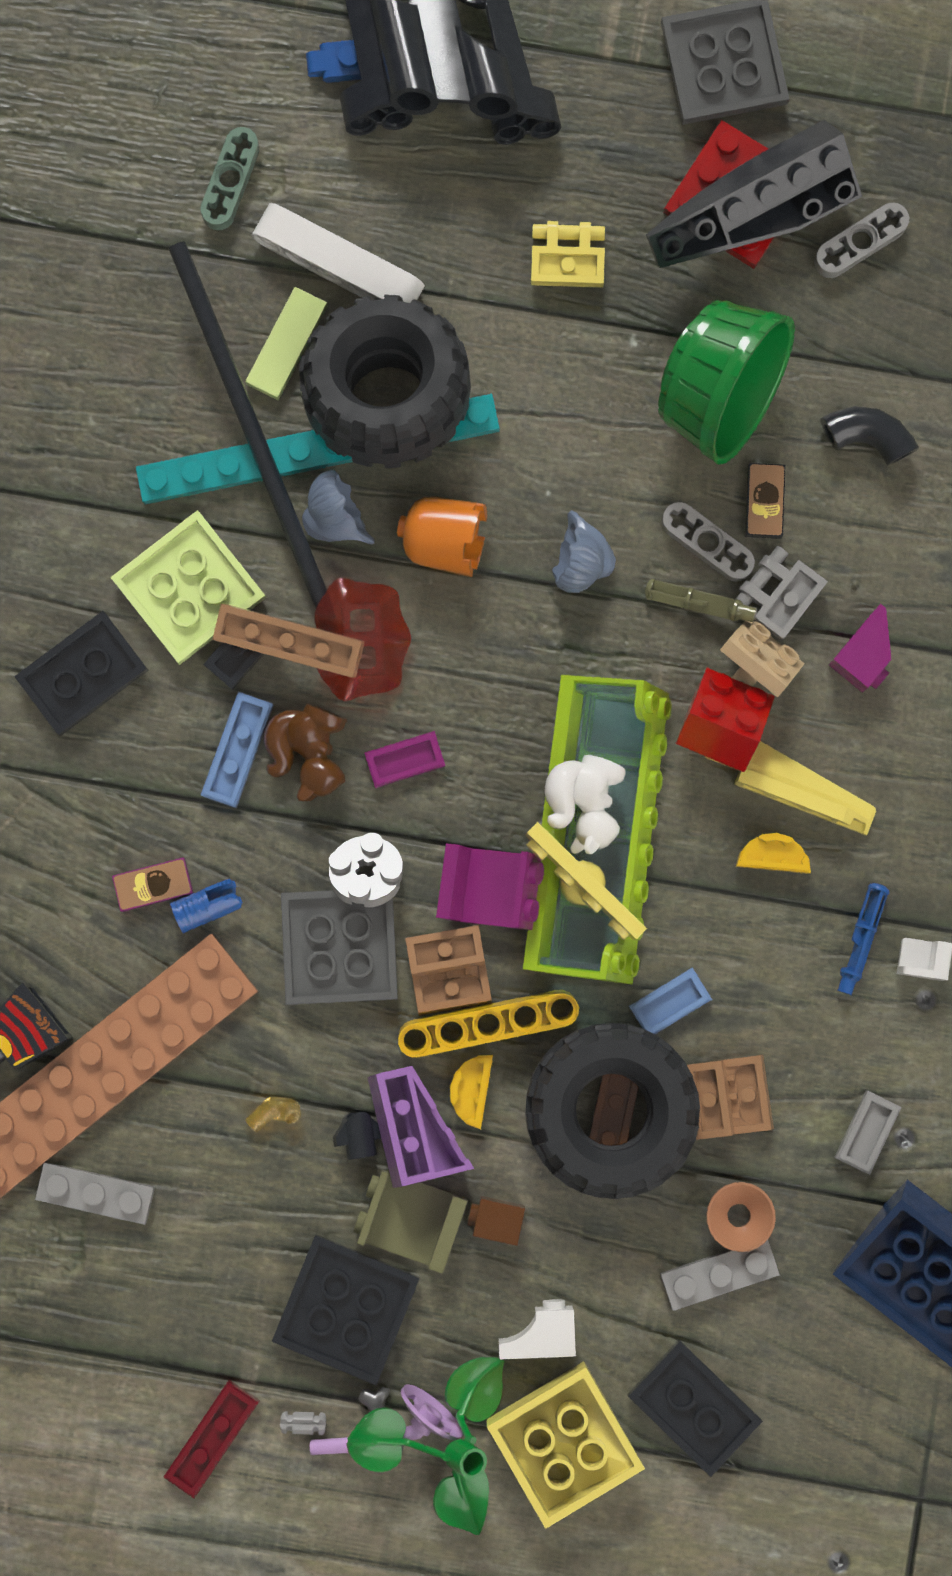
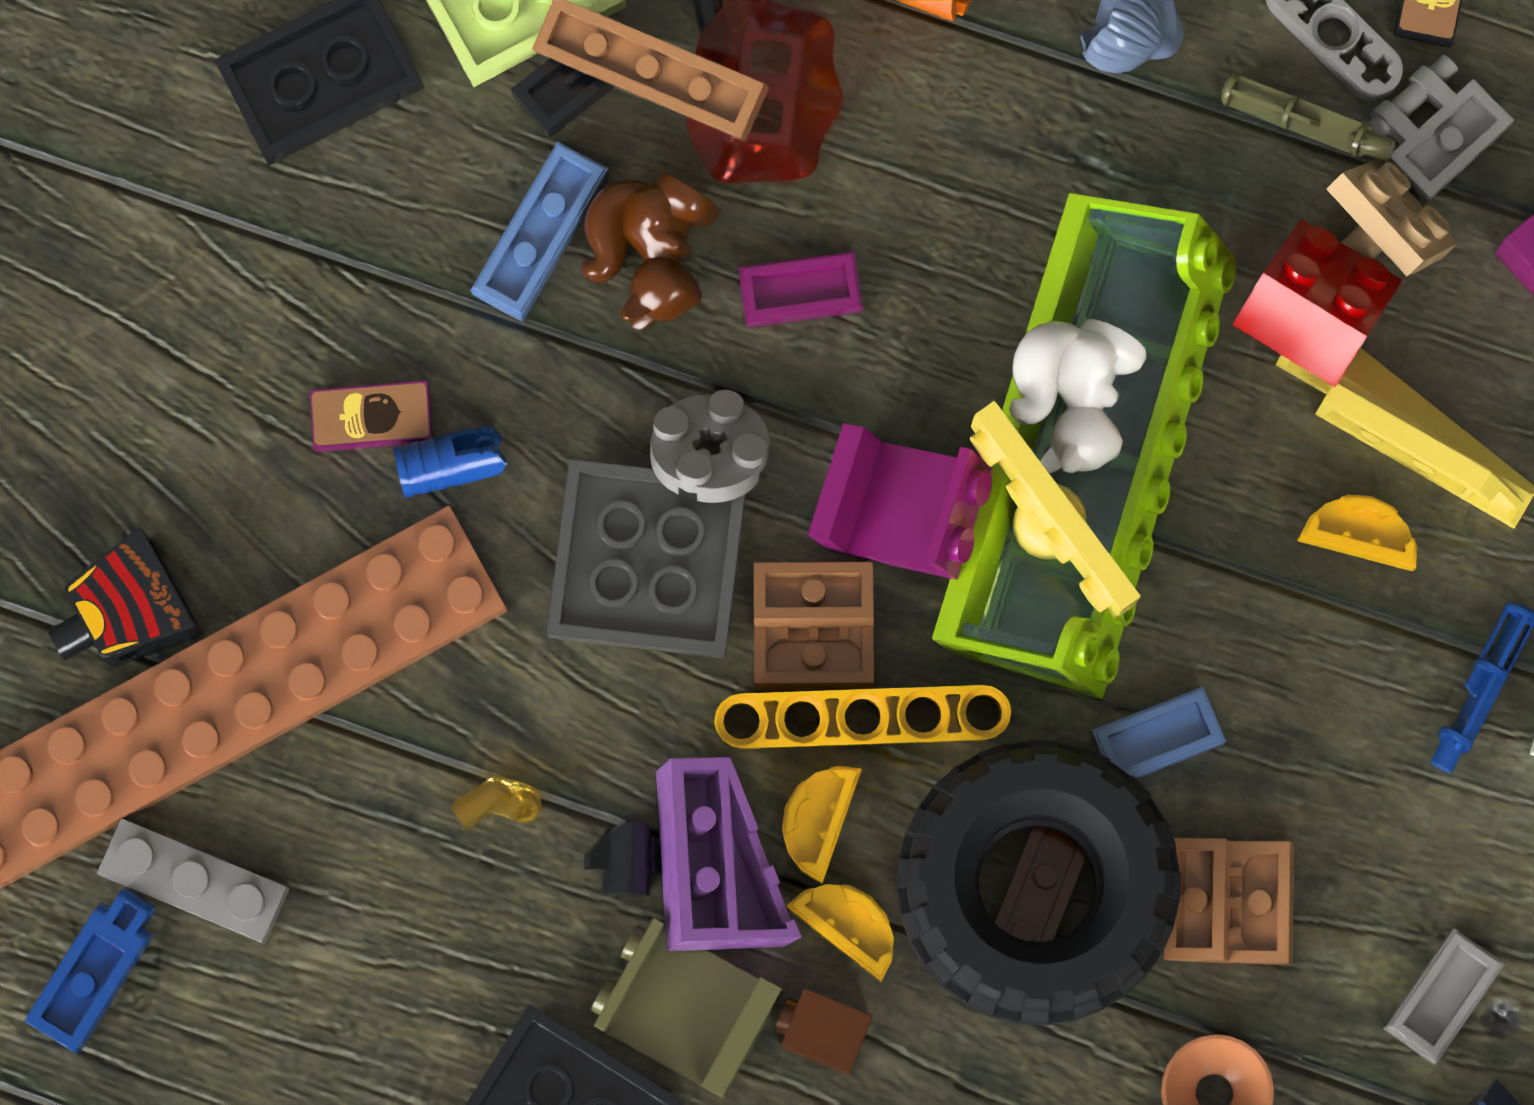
camera: 15 degrees right, 5 degrees down
none -> blue hinge [24,888,156,1054]
none -> yellow plate [786,884,894,983]

